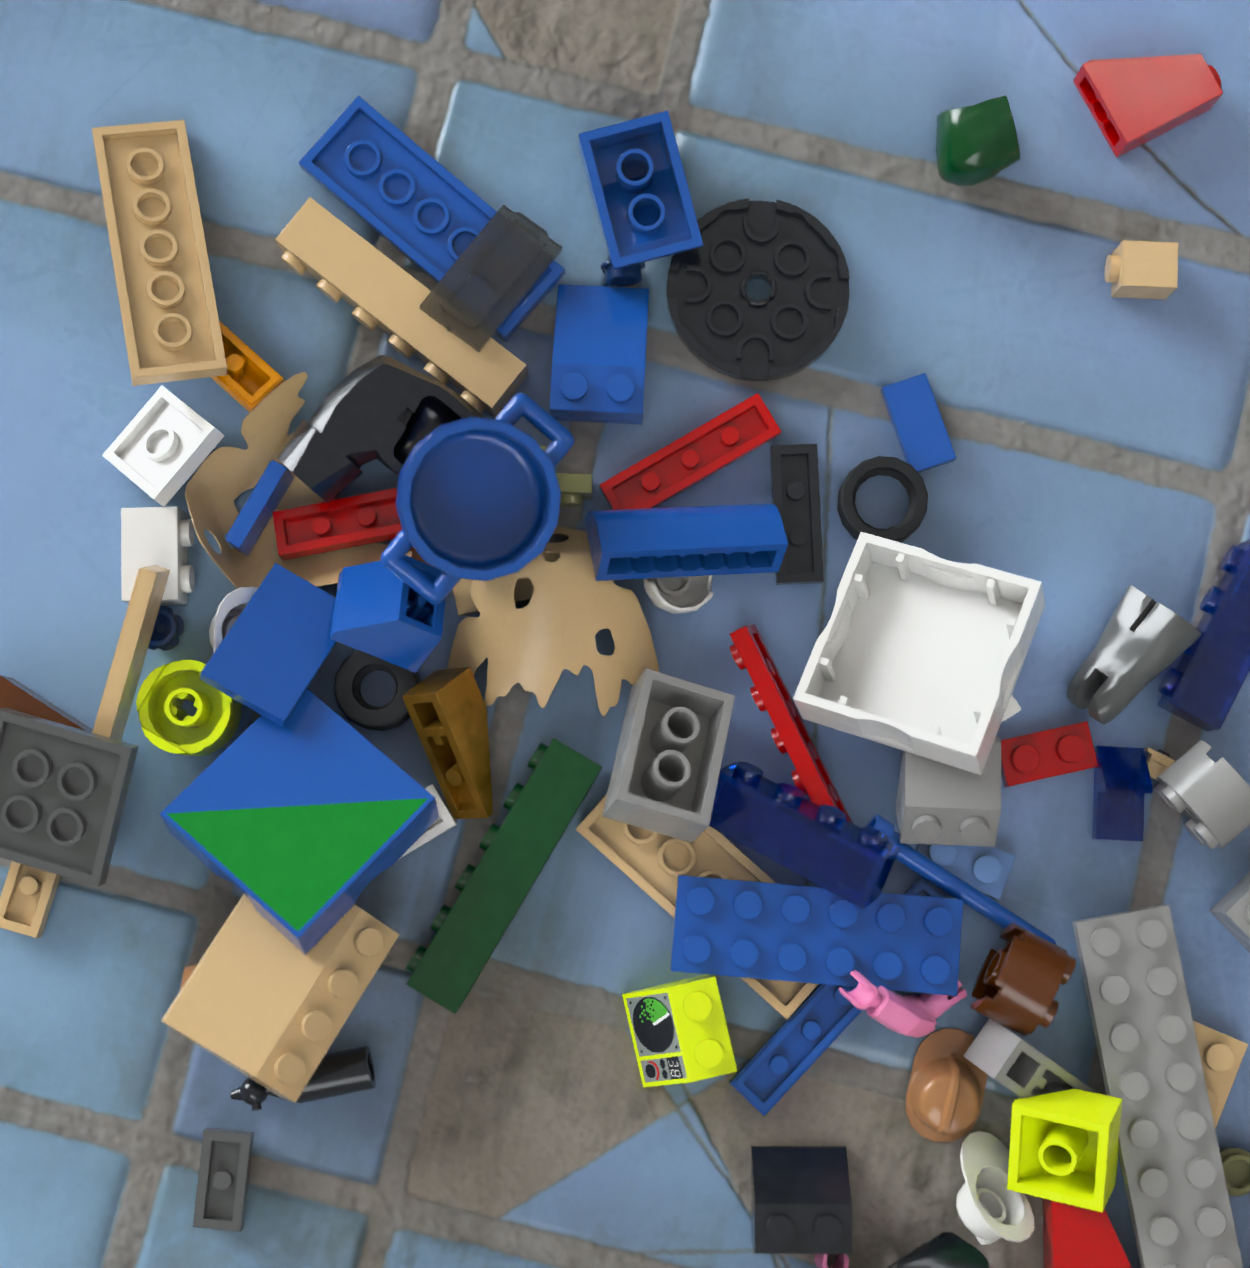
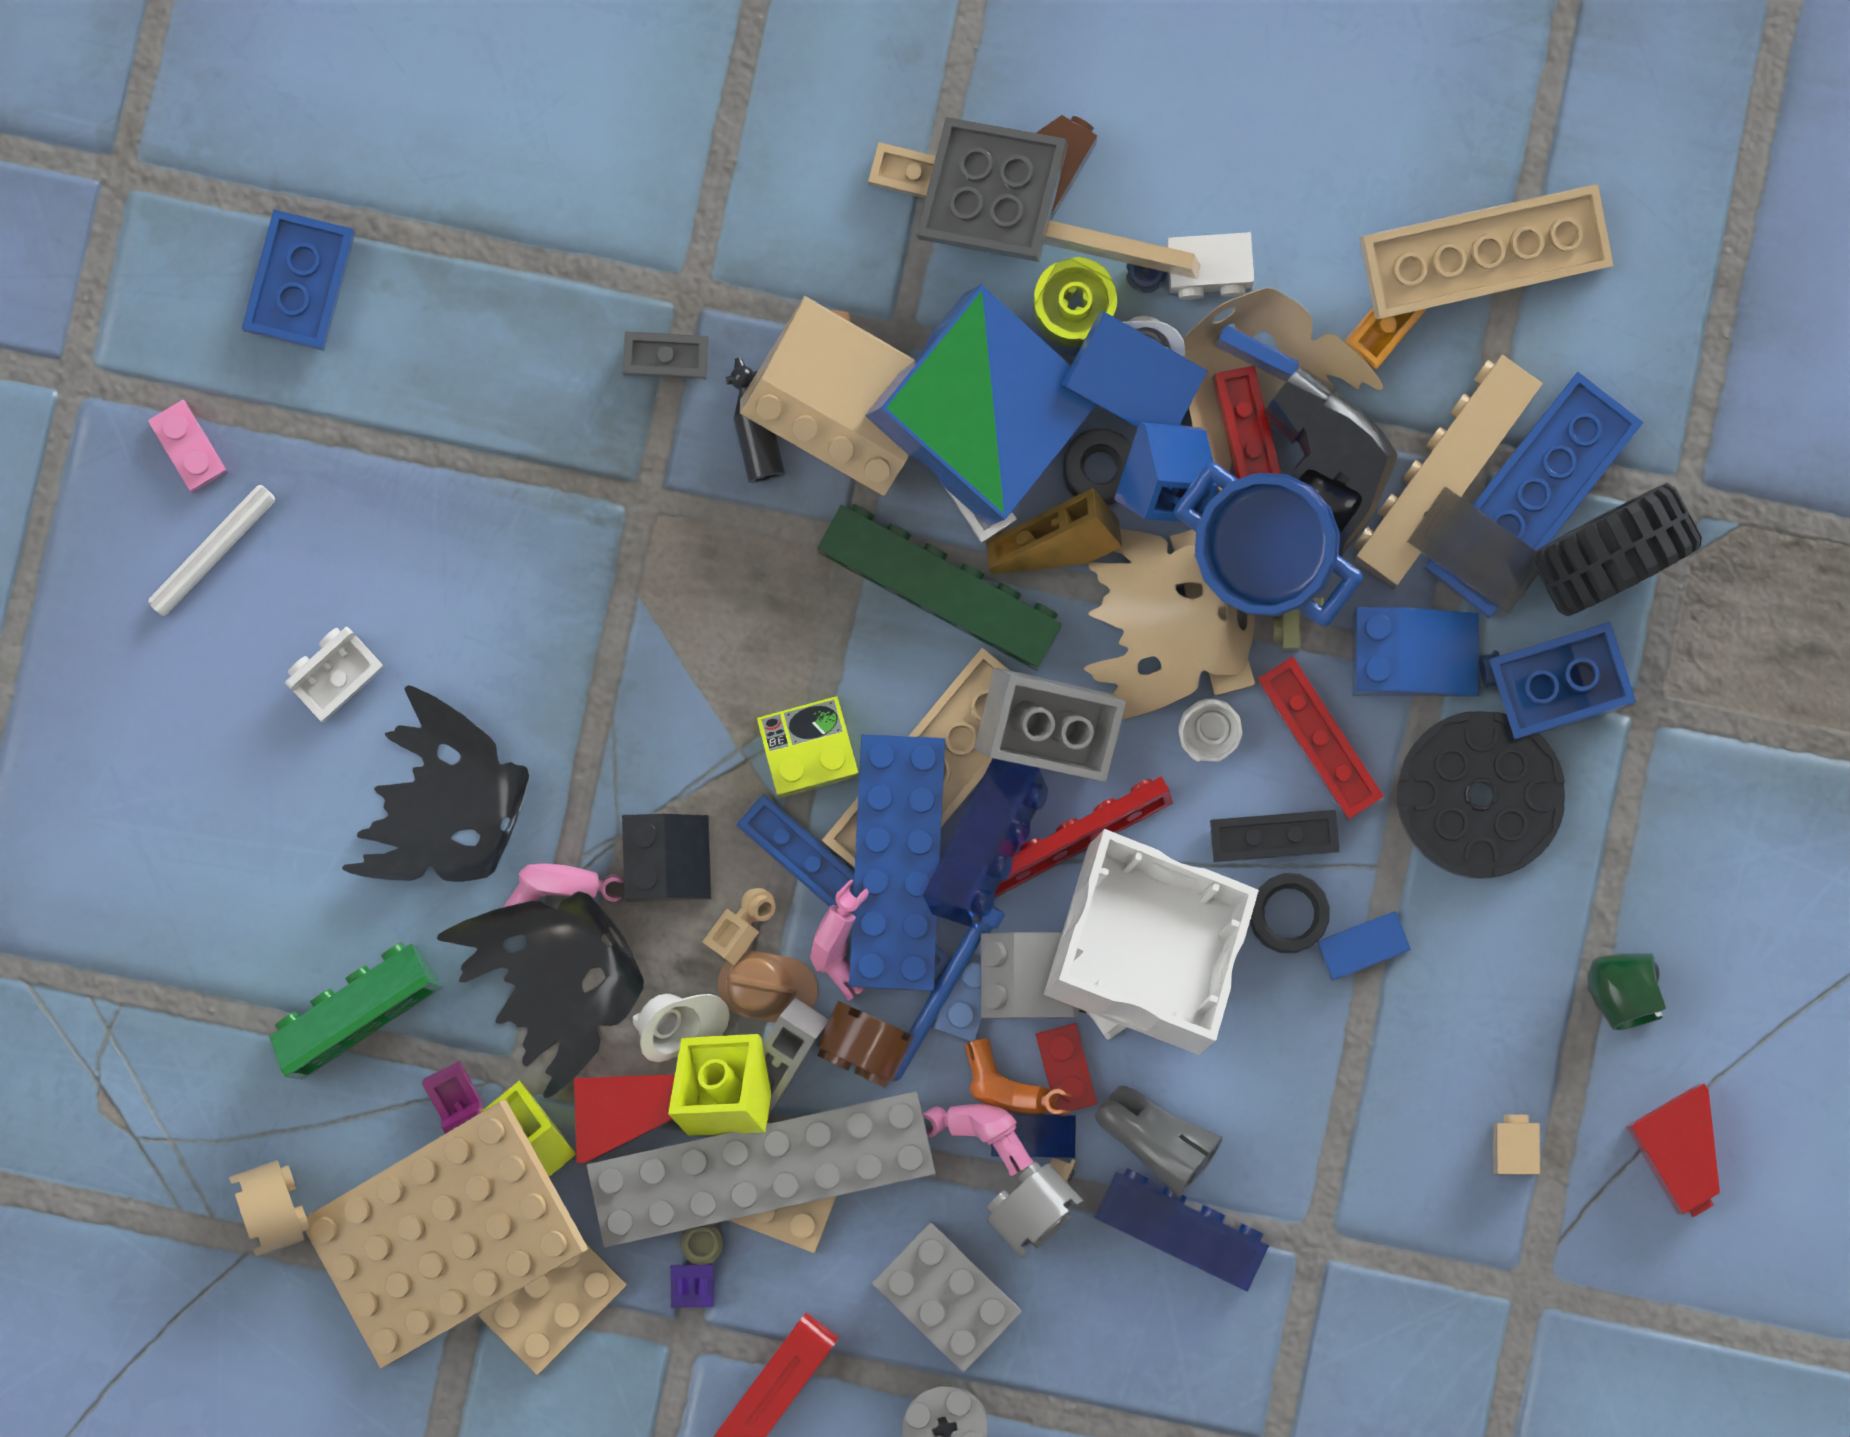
camera: 90 degrees right, 0 degrees up
white plate [102,386,224,507] -> none
blue brick [585,503,788,581] -> none
none -> tan plate [702,888,775,966]
none -> bright pink arm [923,1104,1034,1176]
none -> orange arm [964,1038,1072,1116]
none -> black tyre [1533,483,1702,616]

